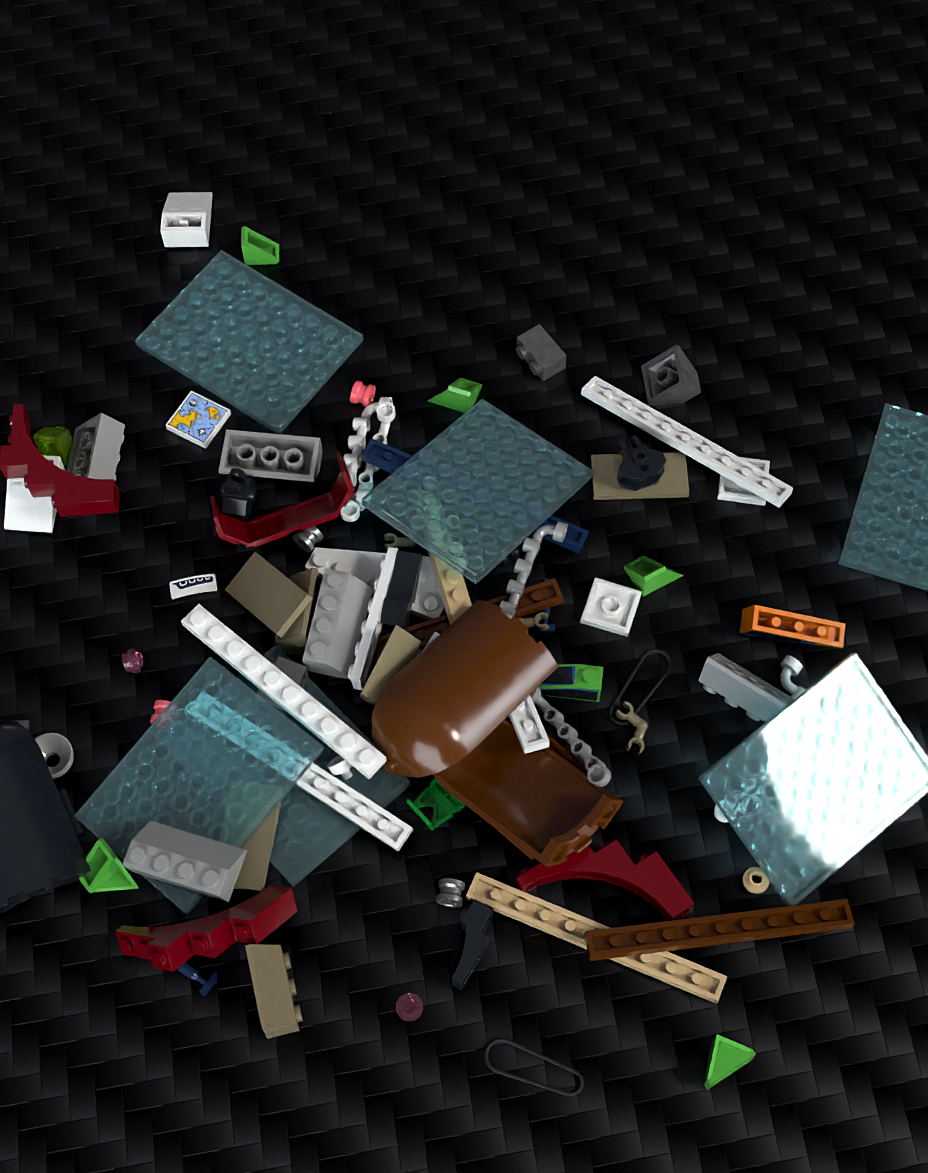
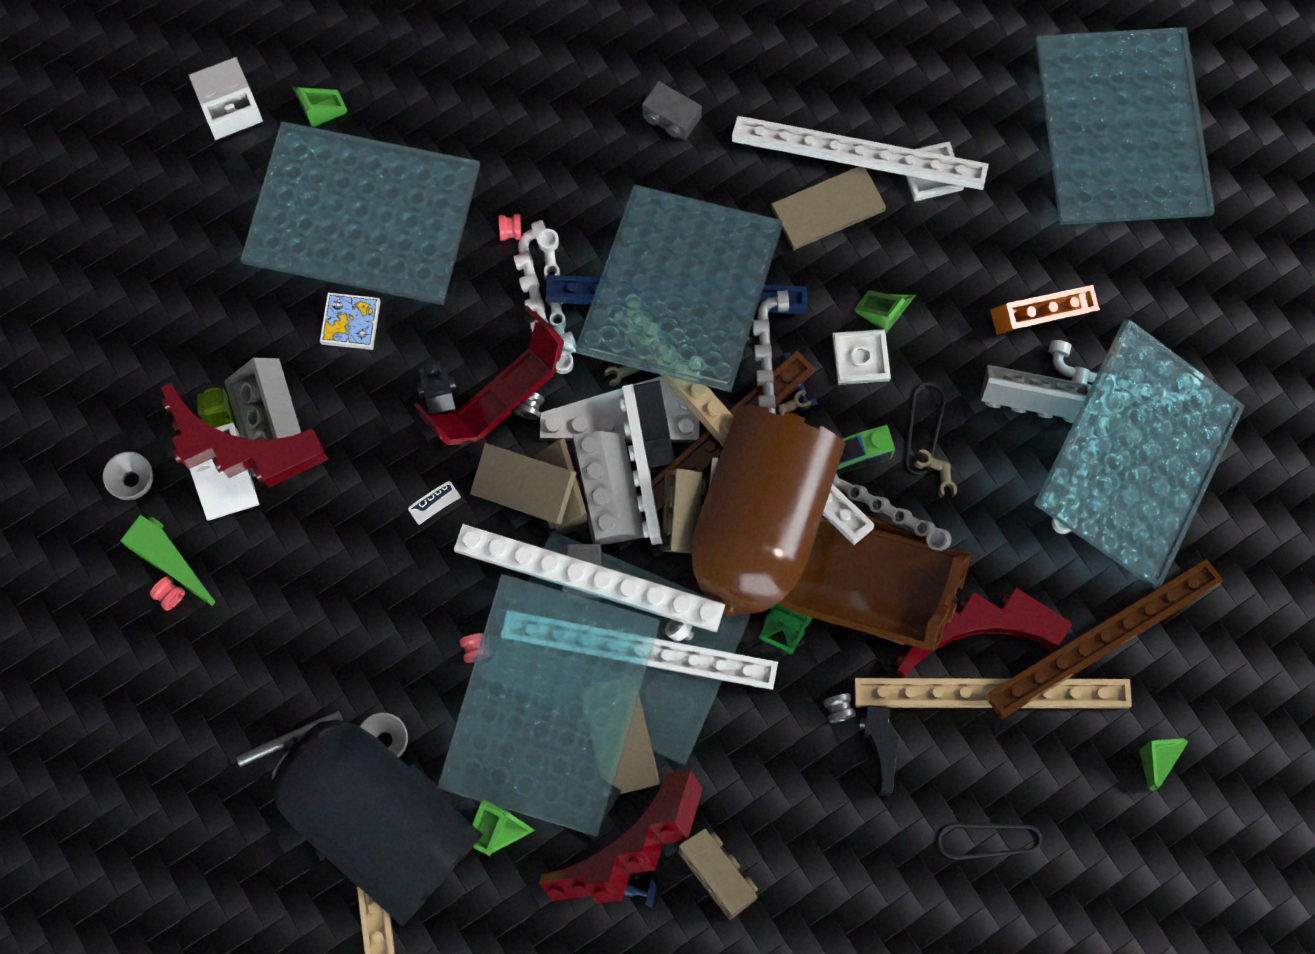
camera: 25 degrees left, 10 degrees up
clear pink plate [122,648,143,673] -> none
light grey slope [122,821,247,902] -> none
light grey slope [219,430,323,482] -> none
clear pink plate [396,993,423,1021] -> none
bright green slope [427,378,482,415] -> none
black hinge [617,435,666,491] -> none
flat silver slope [641,345,701,406] -> none
tan plate [743,867,770,894] -> none

